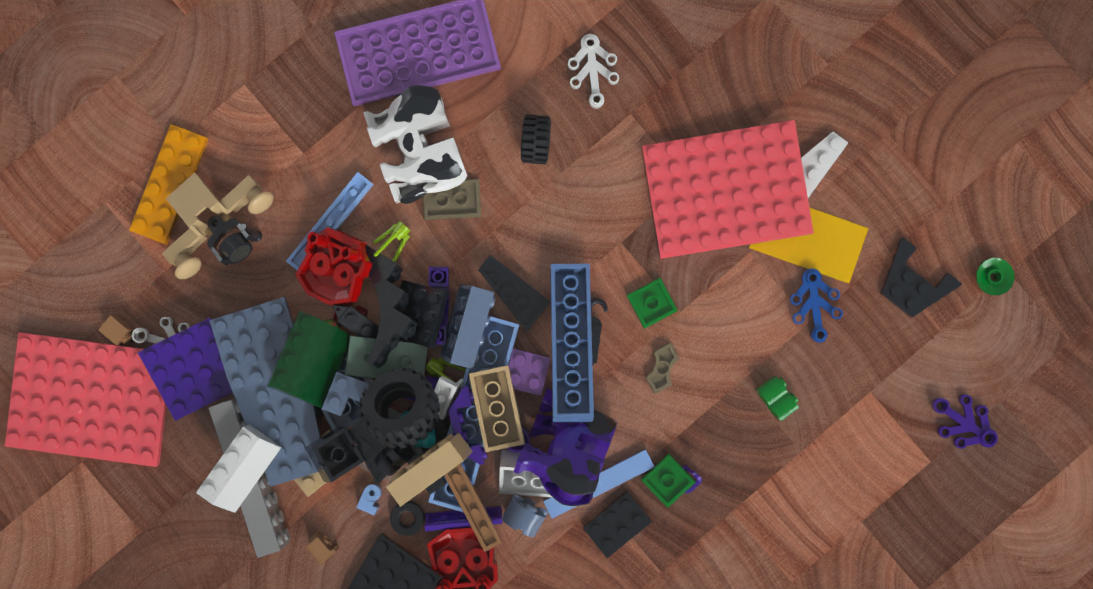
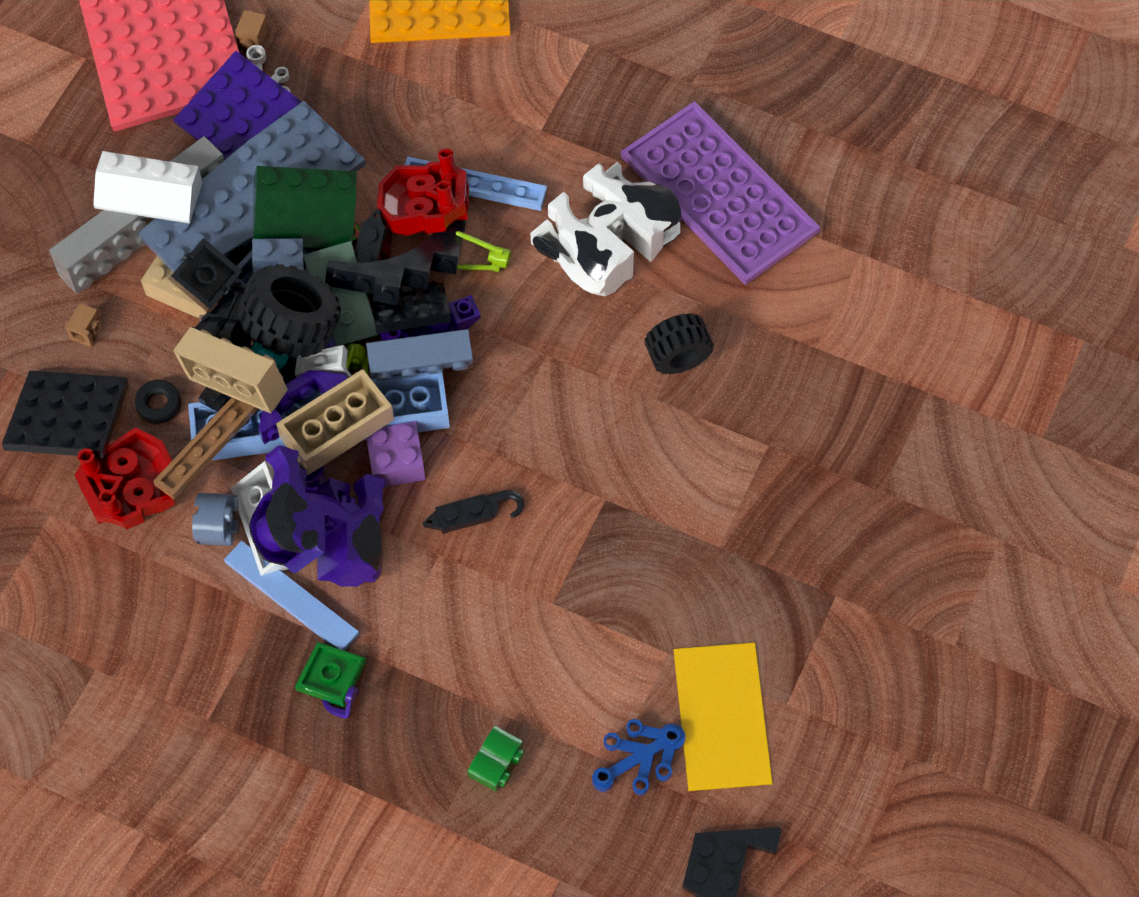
camera: 65 degrees right, 25 degrees down
tan piece [162,173,274,279] -> none
light blue leg [356,483,382,515] -> none
dark tan tile [423,179,481,220] -> none
dark purple tile [424,506,503,531] -> none
black wing [478,255,550,331] -> none
medium blue brick [550,264,594,422] -> none
white plant [568,34,619,109] -> none
black plate [583,491,652,558] -> none
green tile [626,278,678,329] -> none
coral plate [642,120,814,259] -> none
dark tan tile [646,342,679,394] -> none
white wing [801,132,848,198] -> none

